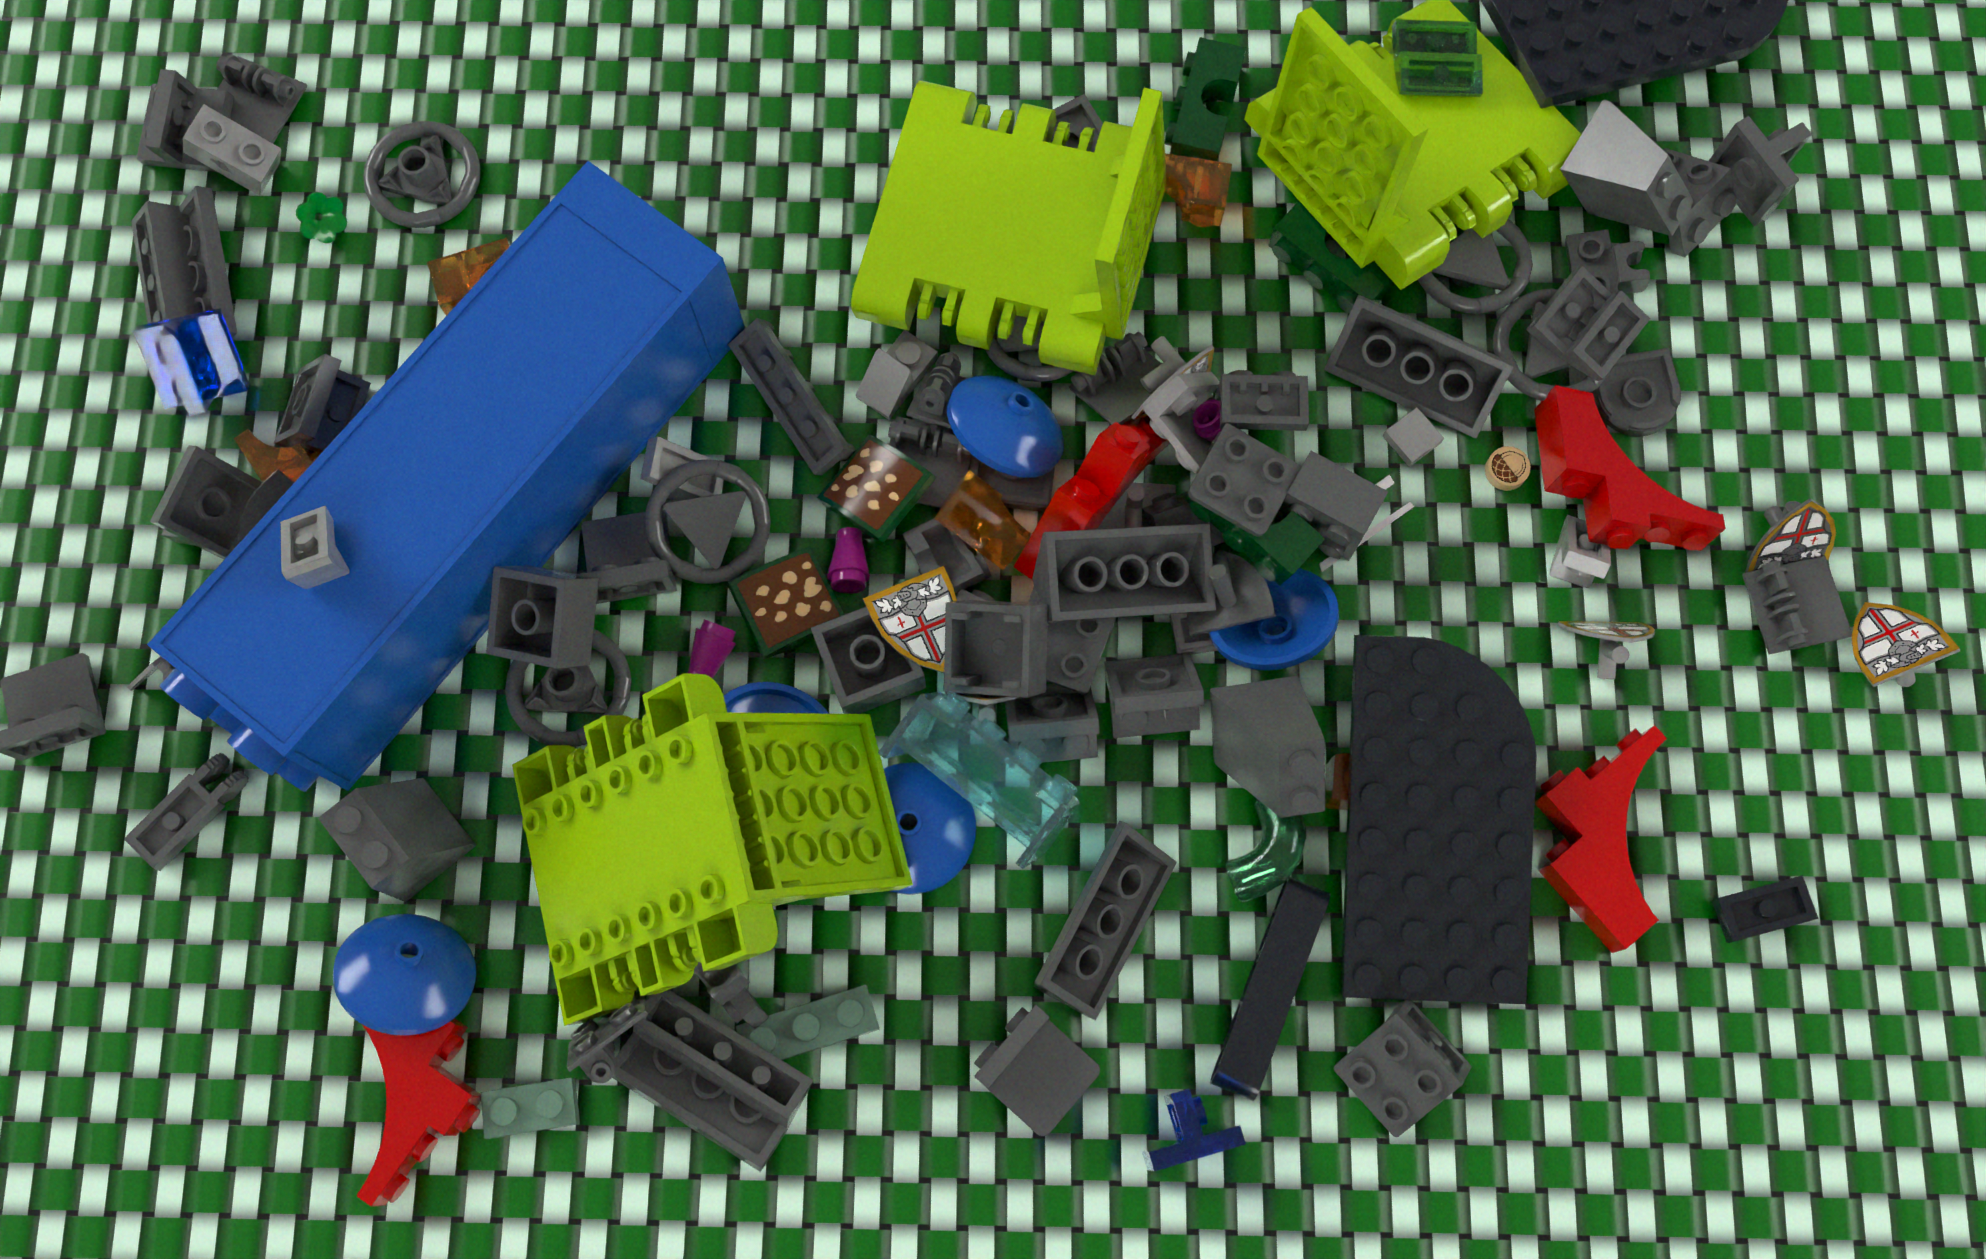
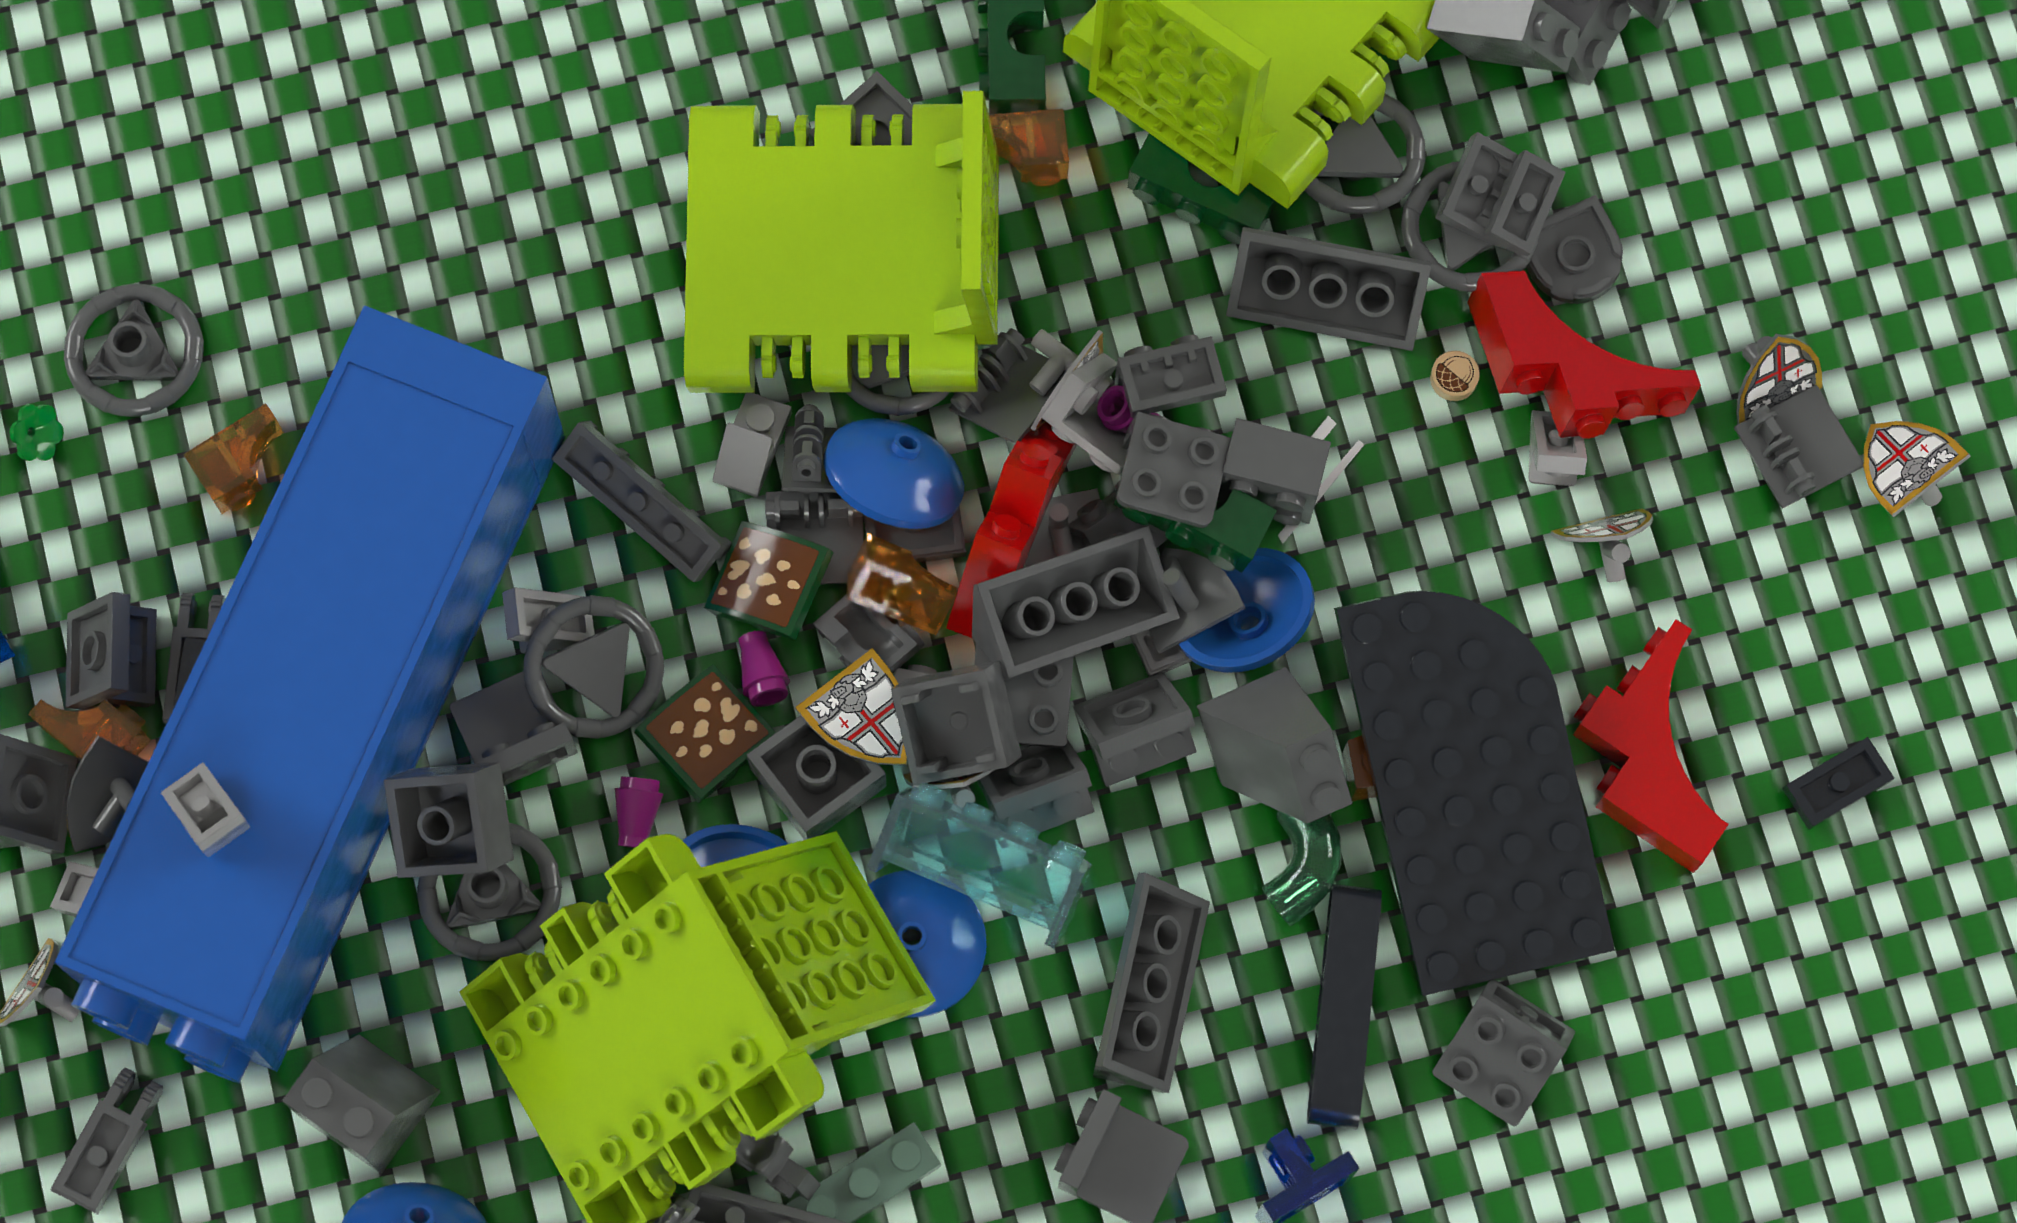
camera: 20 degrees left, 0 degrees up
light grey tile [1383,407,1444,467] -> none
dark grey plate [1565,230,1650,294] -> none

